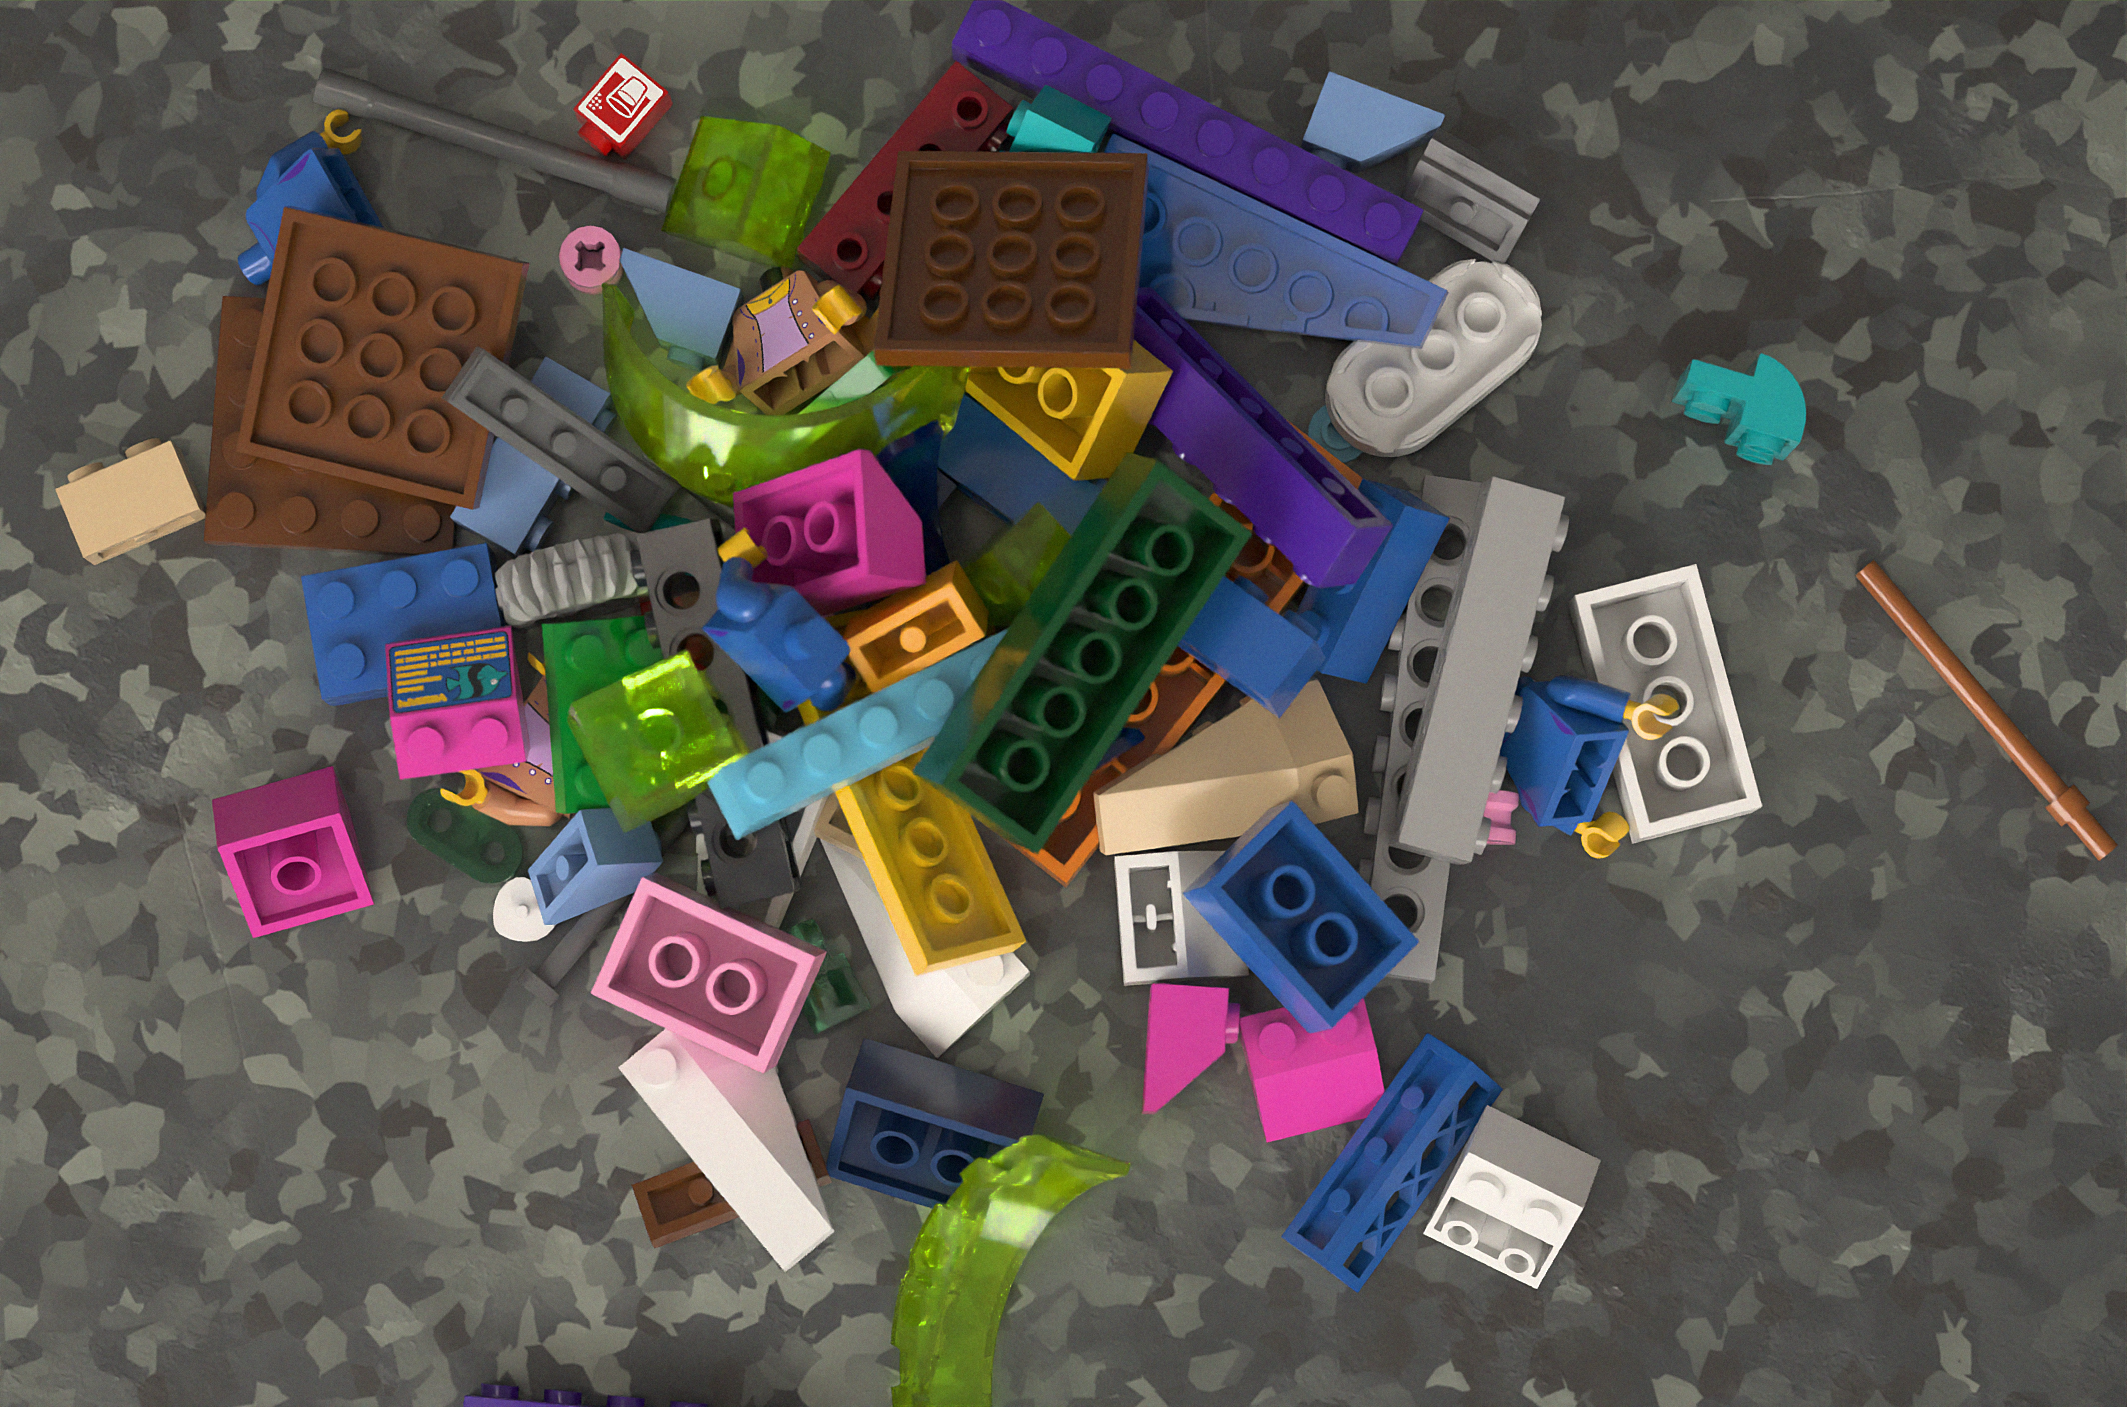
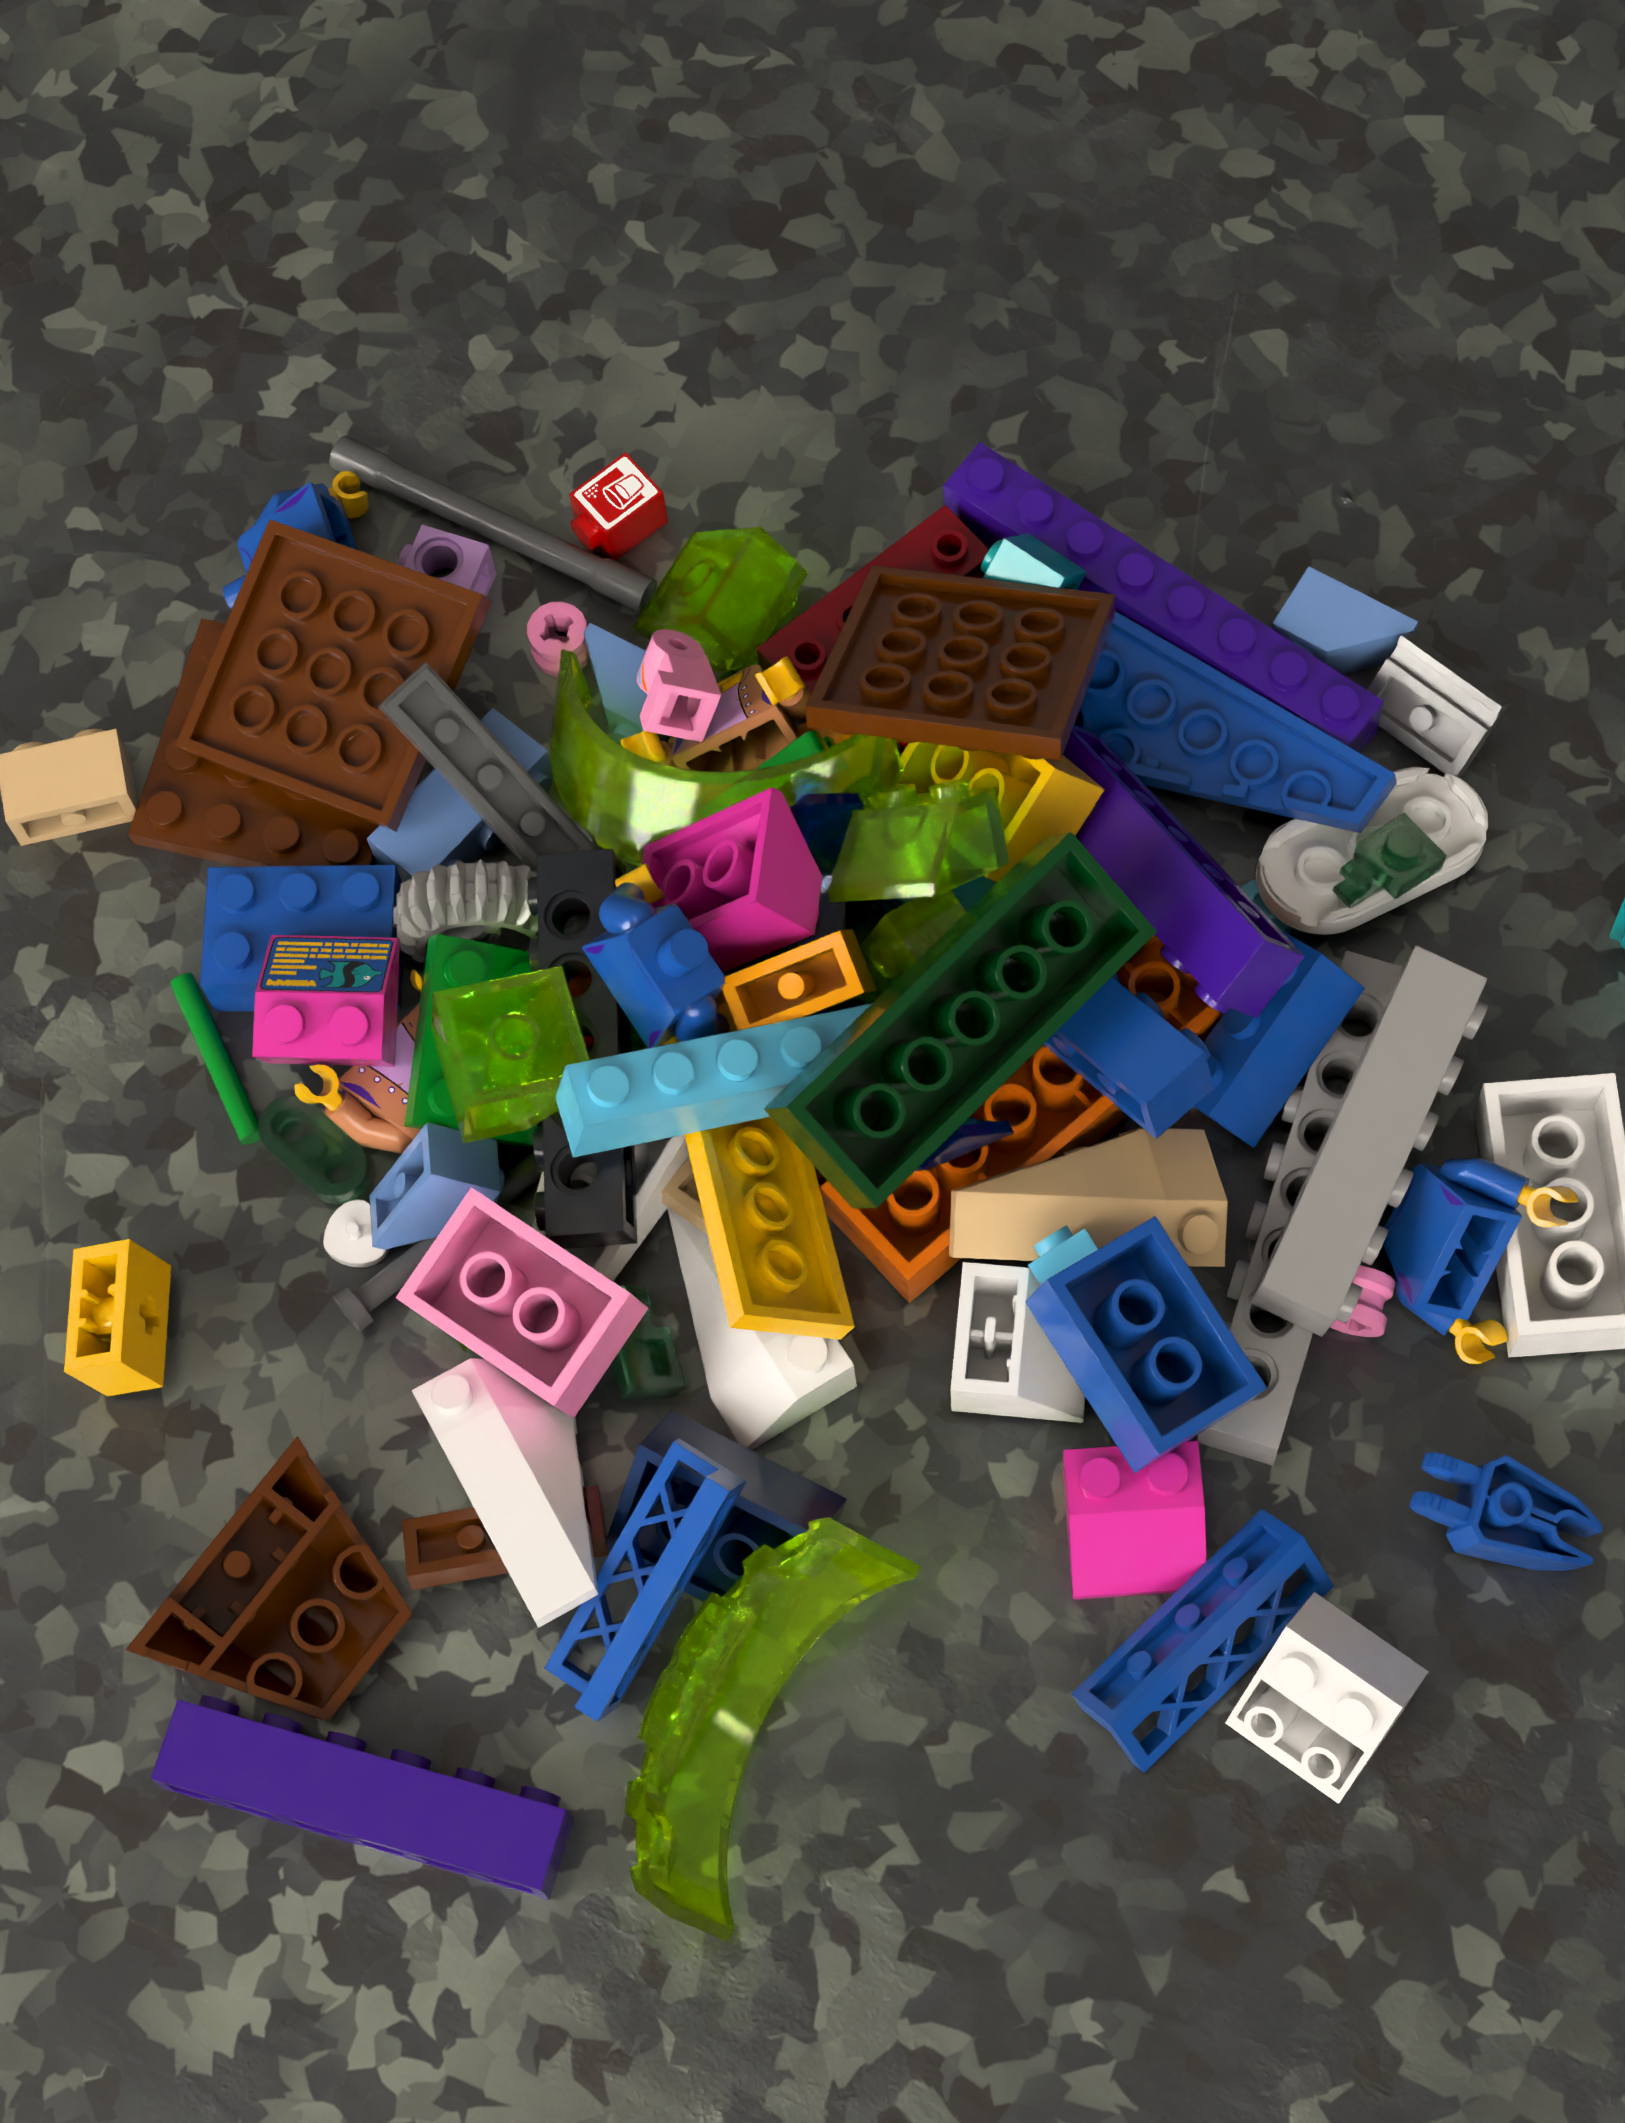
camera: 20 degrees right, 15 degrees down
dark pink slope [212,766,374,938] -> none
dark pink slope [1142,983,1240,1115] -> none
none -> yellow brick [64,1239,171,1396]
none -> reddish brown wedge [125,1436,413,1722]
none -> green bar [170,973,265,1145]
none -> lavender brick [398,525,497,597]
none -> blue fence [544,1438,747,1722]
none -> bright pink leg [636,629,721,742]
none -> clear neon green slope [828,779,1010,902]
none -> medium azure plate [1028,1225,1098,1285]
none -> clear green plate [1332,813,1447,908]
none -> blue hinge [1409,1452,1603,1571]

